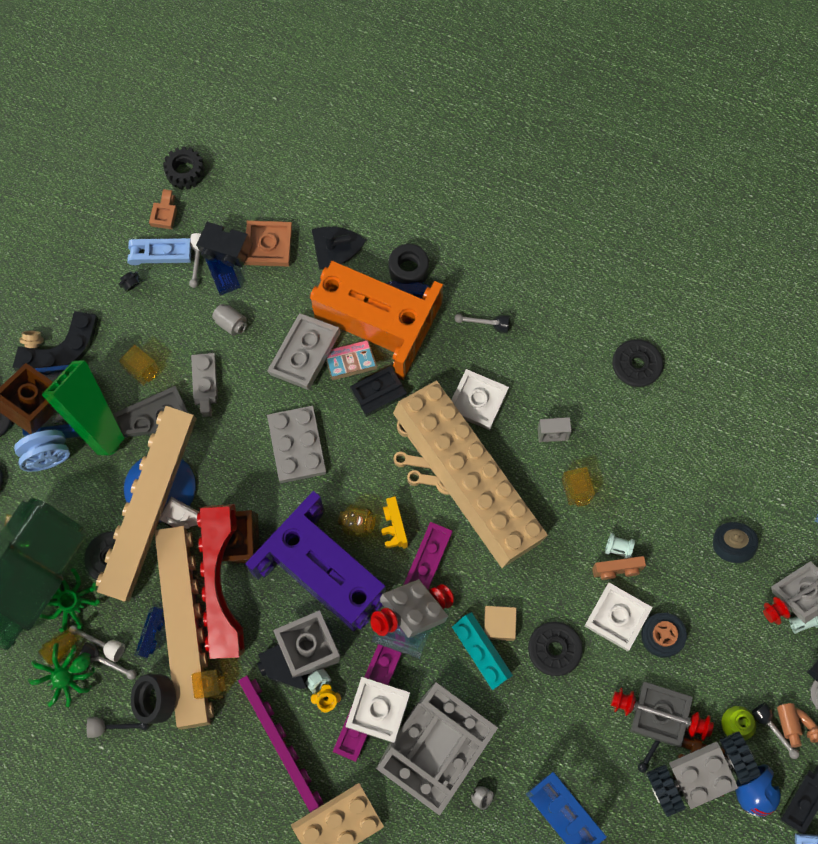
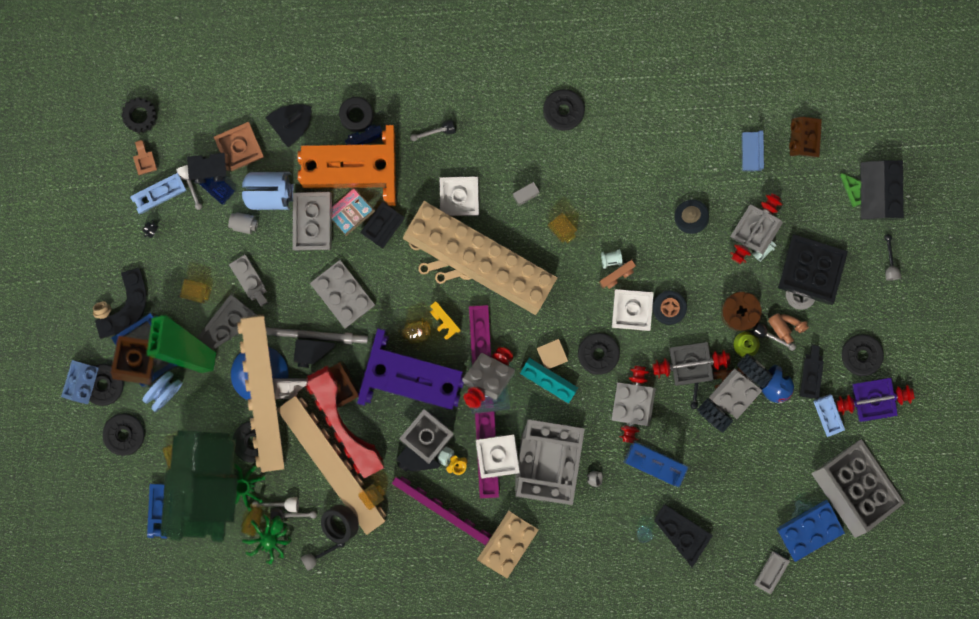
camera: 25 degrees left, 15 degrees up
clear blue plate [134,607,164,659] -> none
none -> light blue cylinder [242,172,294,210]
none -> light grey bar [265,327,368,344]
none -> black slope [293,339,336,368]
none -> light grey plate [612,366,656,443]
none -> reddish brown brick [721,292,761,331]

